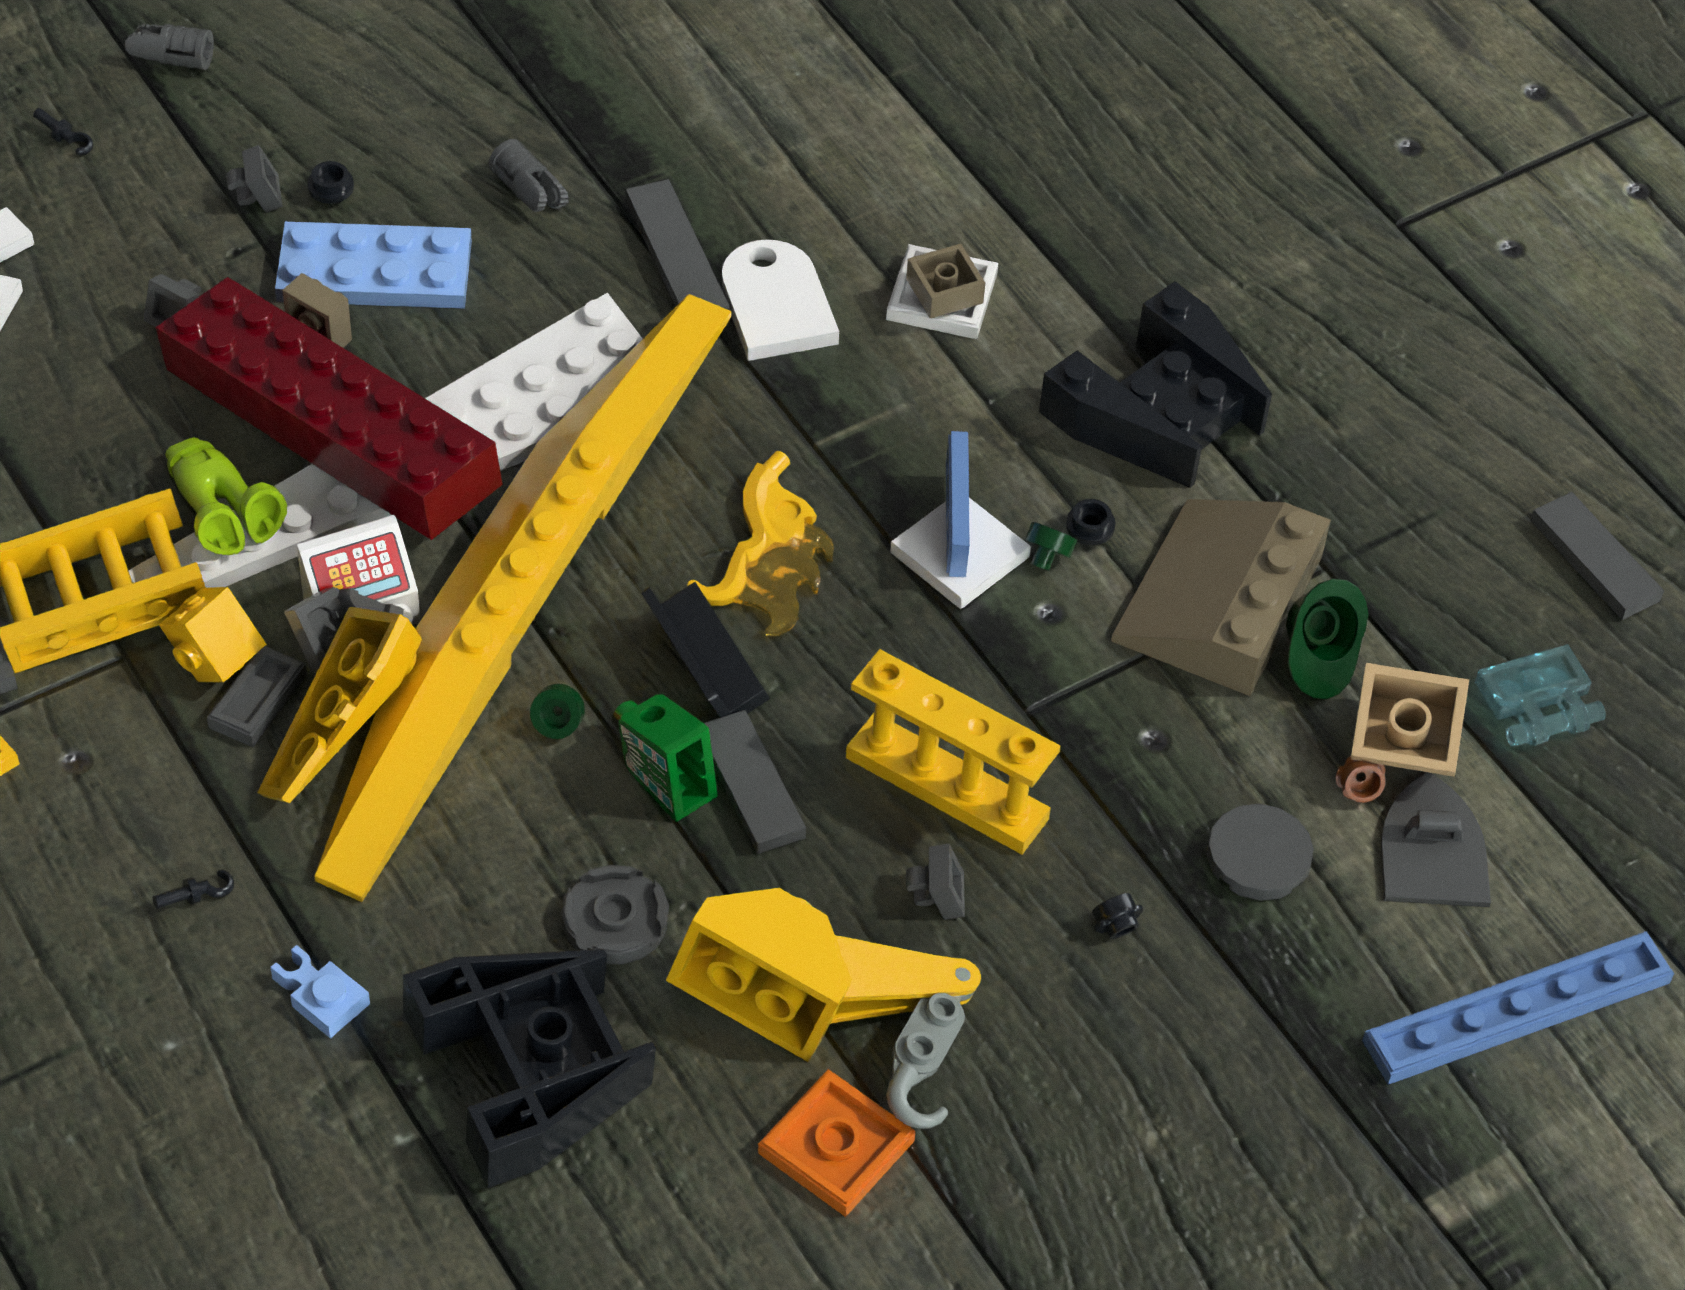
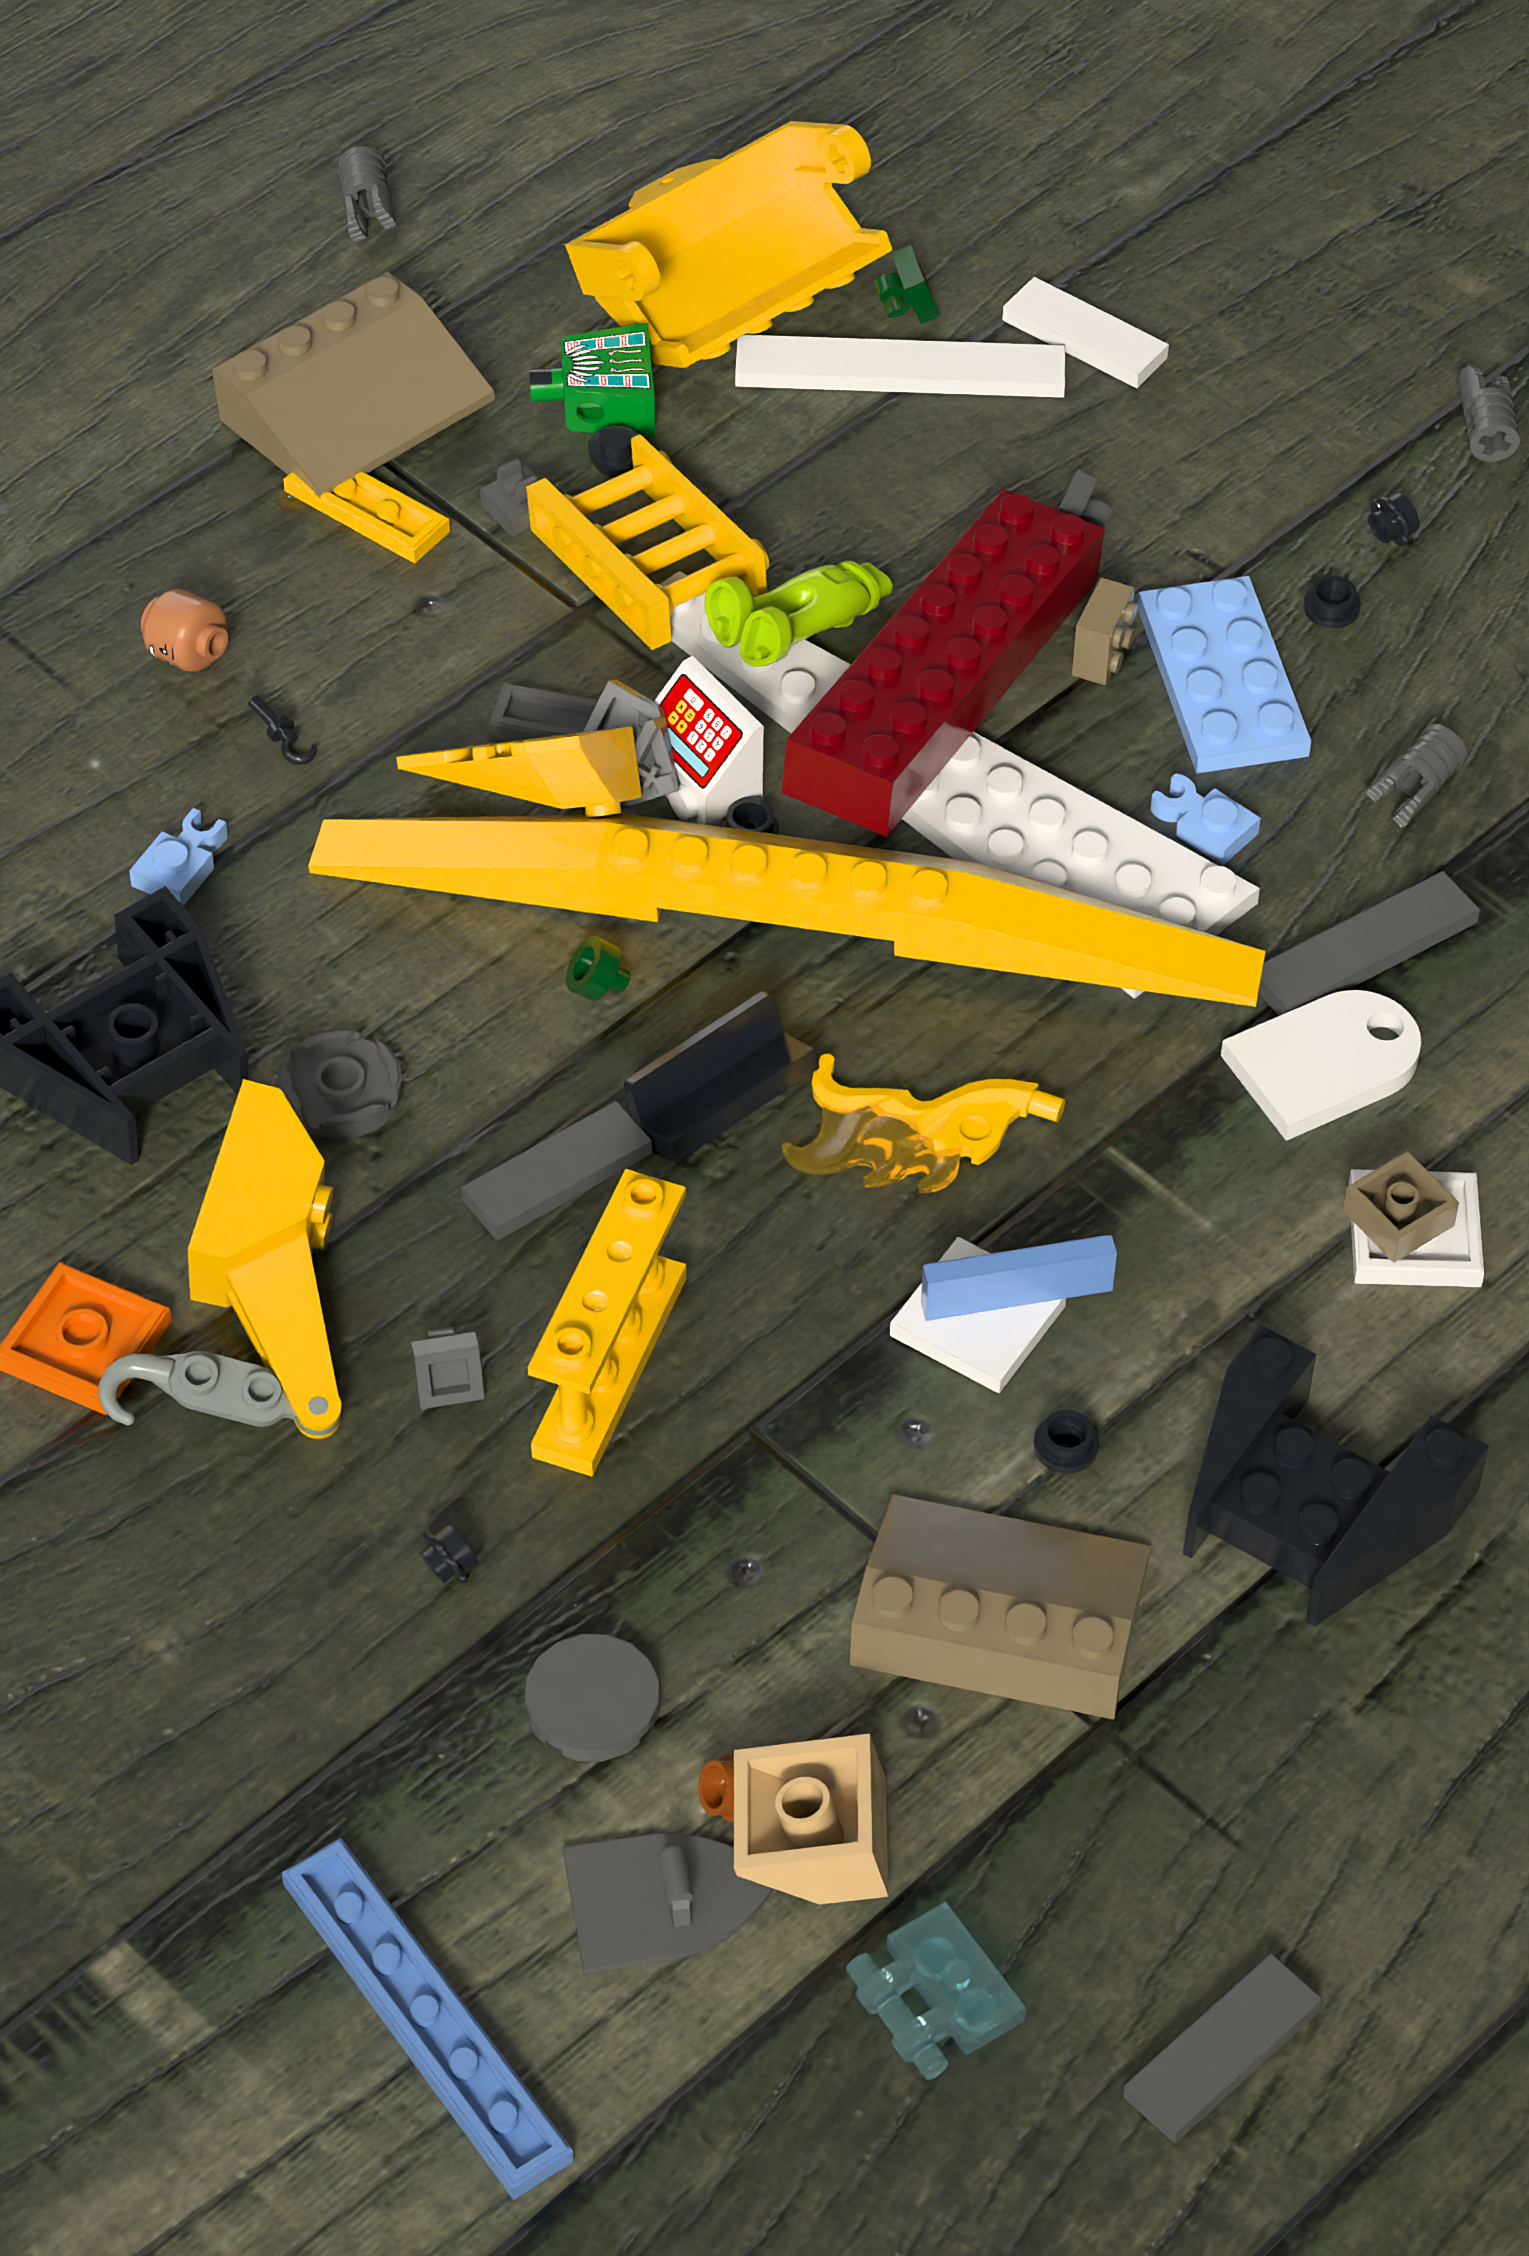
camera: 80 degrees right, 0 degrees up
black hand [33,108,94,155] -> none
yellow head [159,587,267,682] -> none
dark grey tile [226,145,283,213] -> none
green torso [612,694,718,822] -> none
dark green tile [1025,522,1078,571] -> none
dark green piece [1286,578,1369,699] -> none
none -> nougat head [141,588,228,672]
none -> black plate [721,798,779,835]
none -> light blue plate [1150,773,1261,866]
none -> black plate [1368,492,1420,547]

